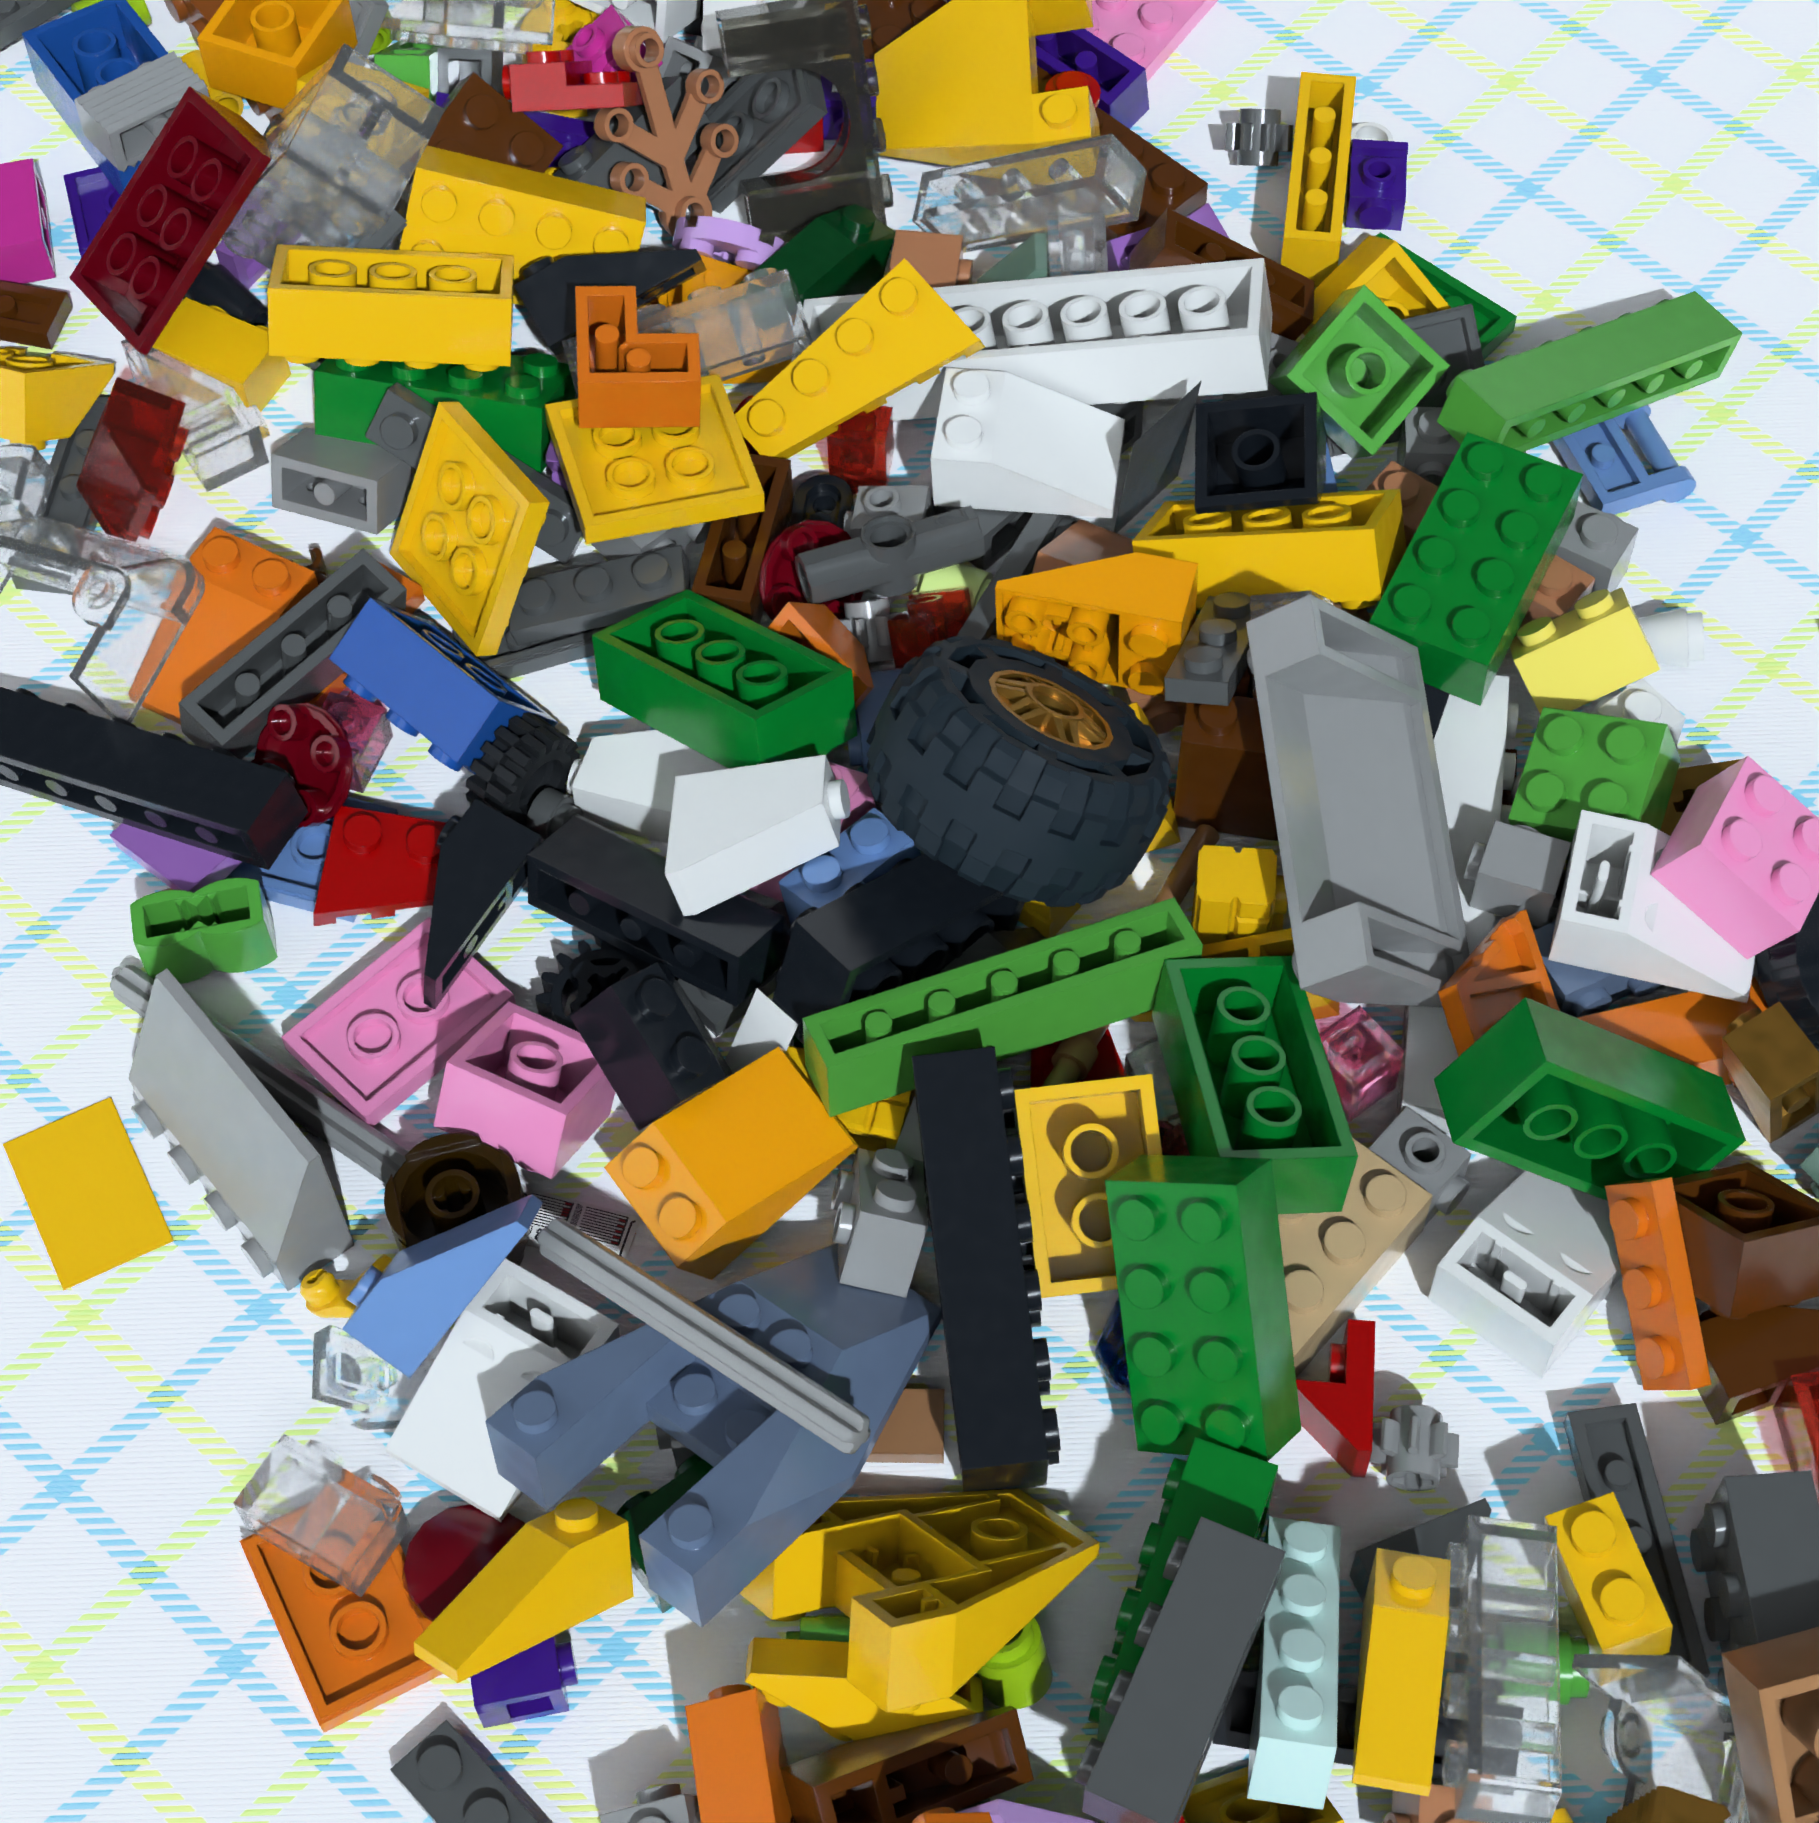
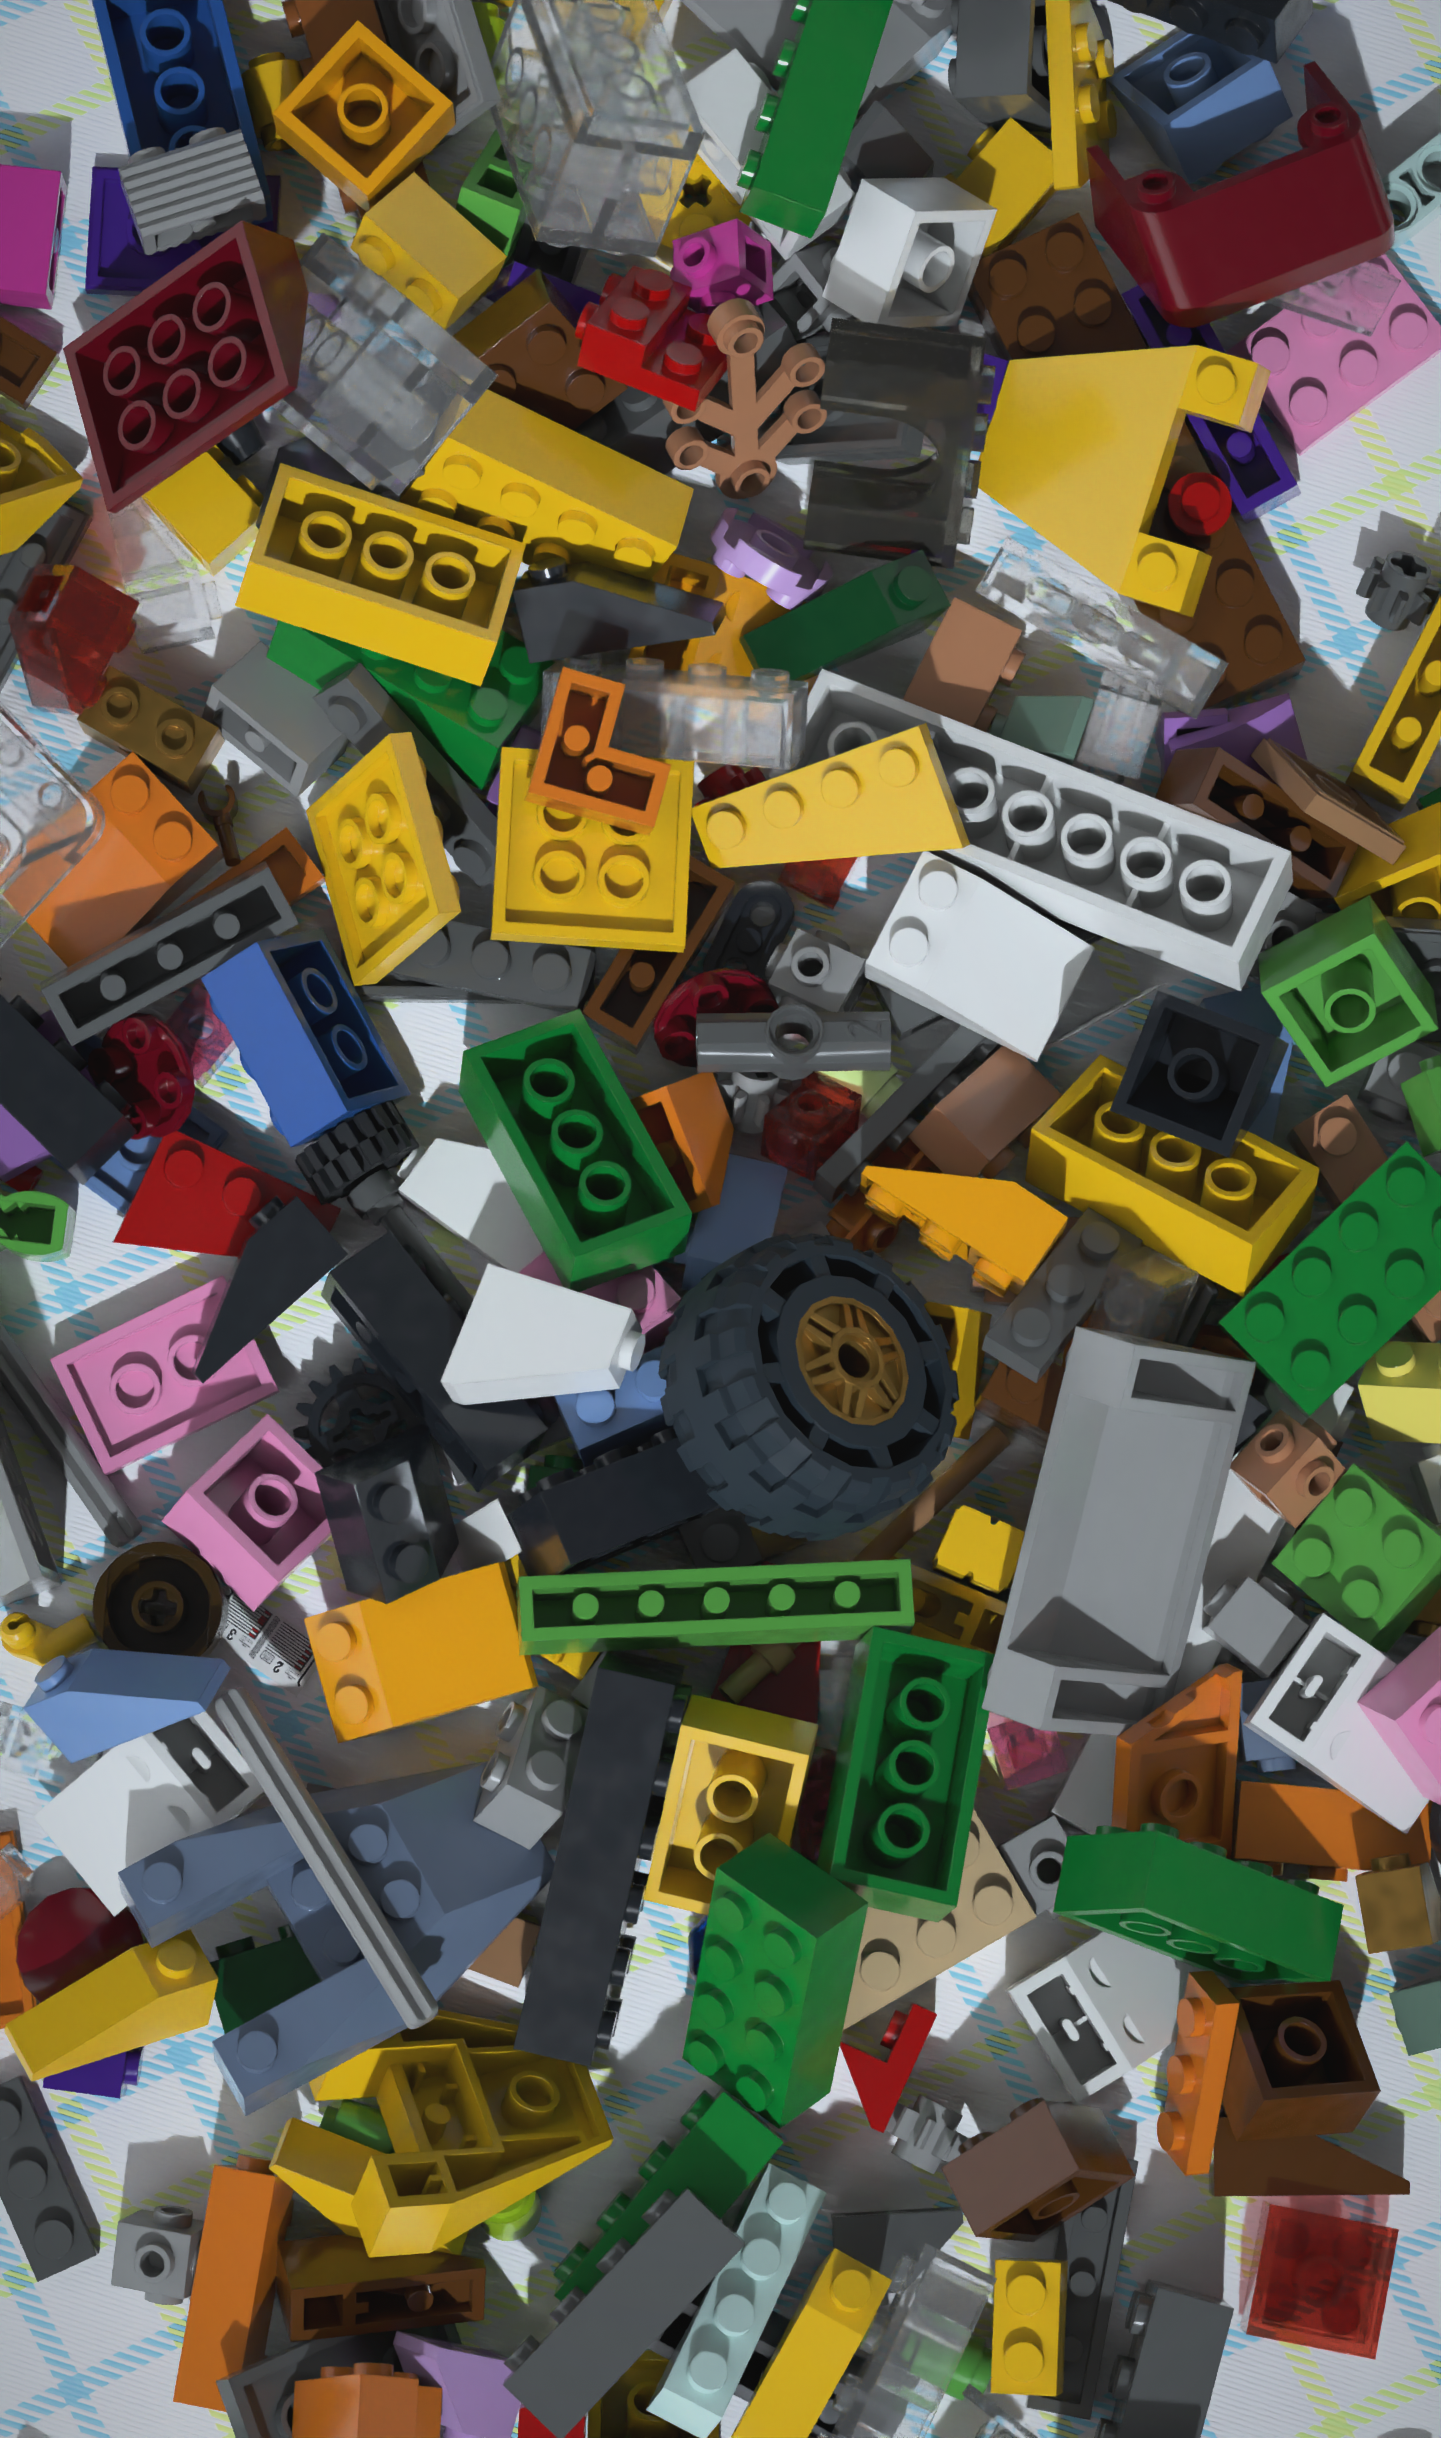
camera: 15 degrees right, 25 degrees up
none -> pearl gold brick [77,665,225,795]
none -> reddish brown brick [941,2097,1136,2242]
none -> nougat brick [1230,1409,1347,1529]
none -> medium nougat tile [1250,738,1406,865]

